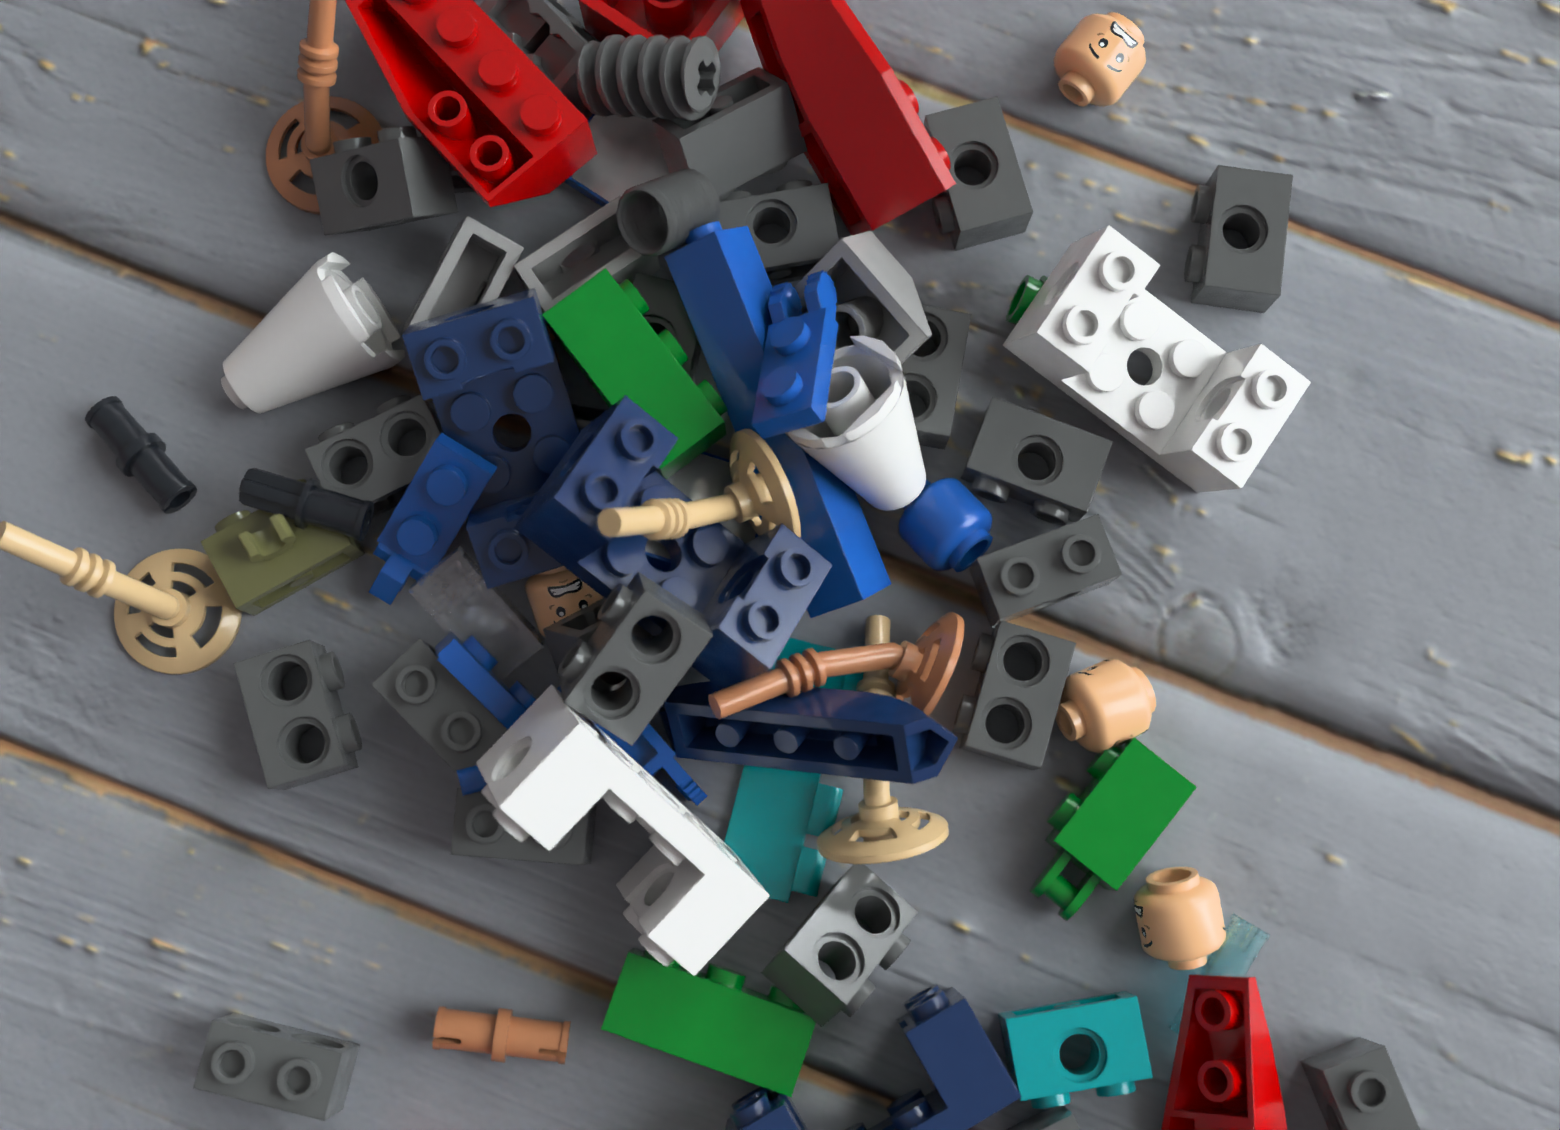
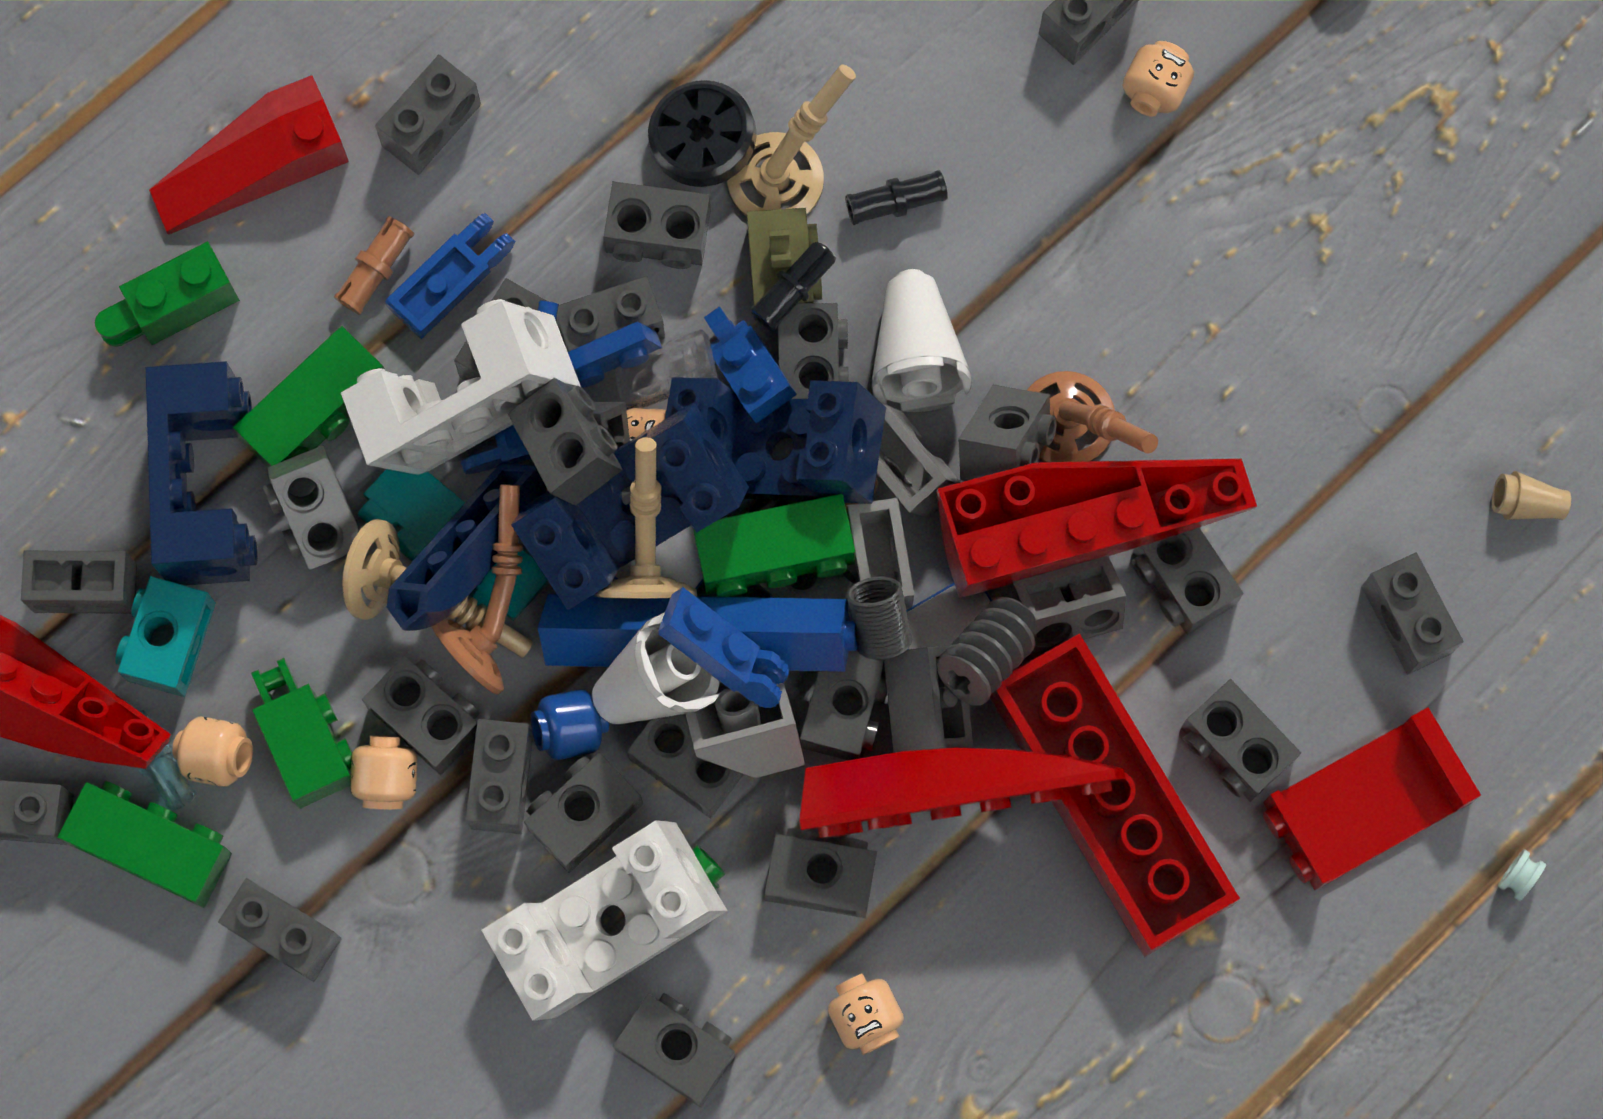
camera: 115 degrees right, 5 degrees down
none -> green brick [58,780,232,908]
none -> dark grey brick [218,878,342,982]
none -> blue hinge [385,213,516,339]
none -> black wheel [648,80,757,187]

